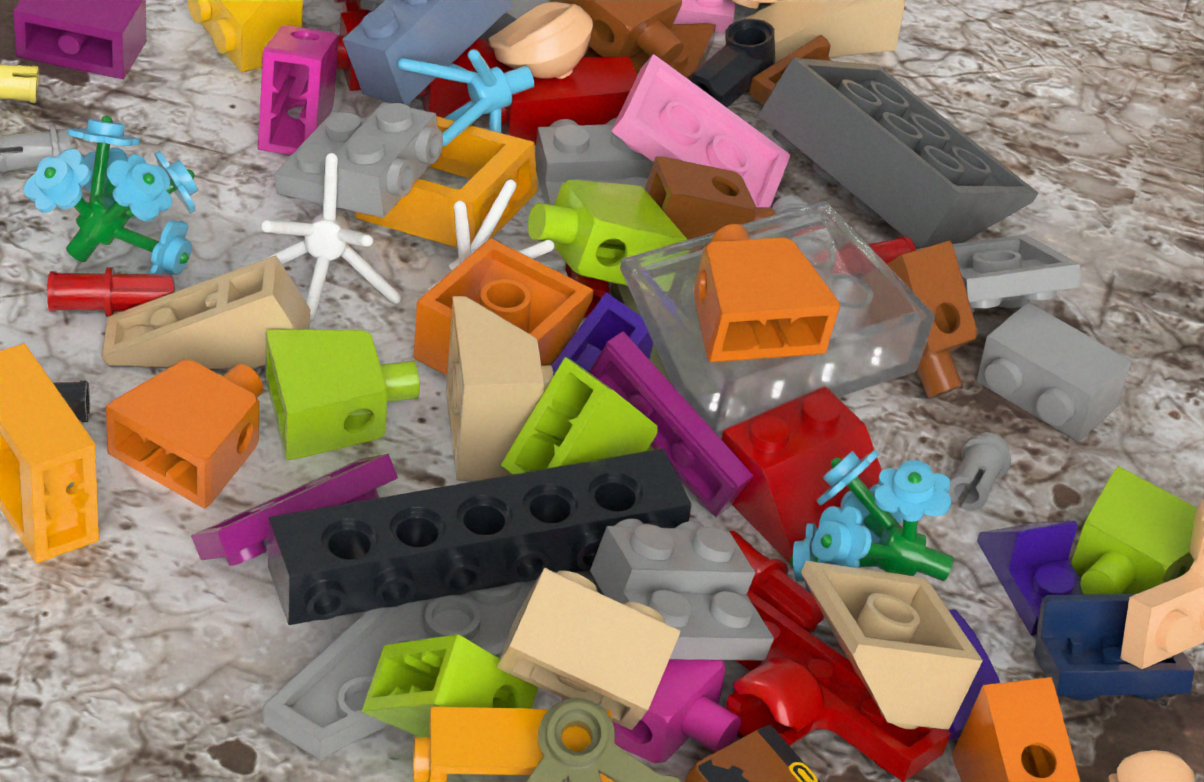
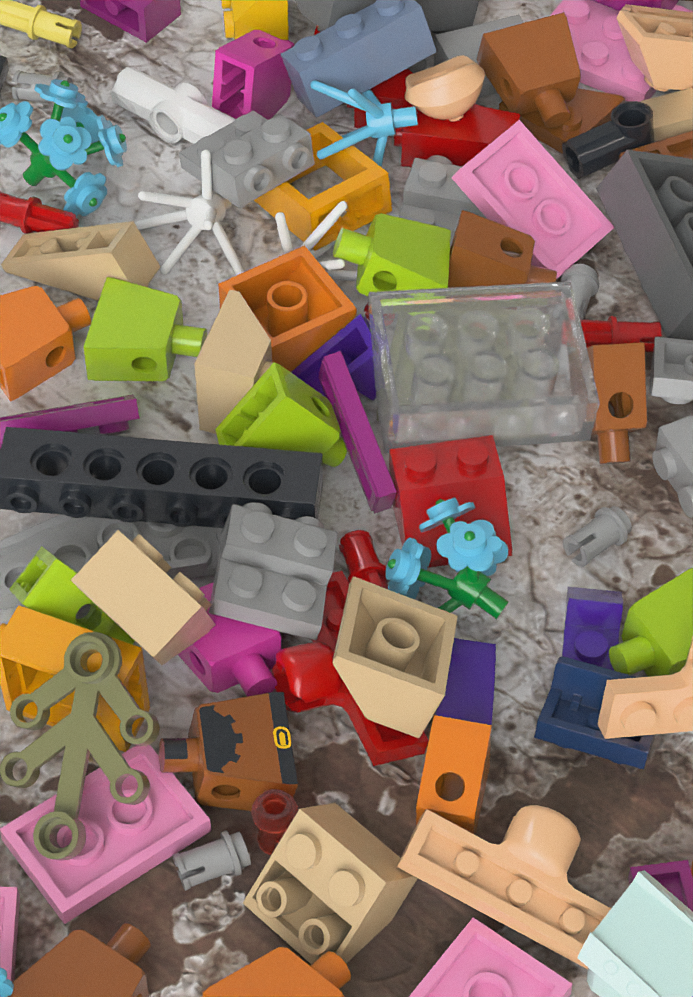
camera: 30 degrees right, 10 degrees up
orange torso [694,224,840,362] -> none
none -> white piece [111,67,236,144]

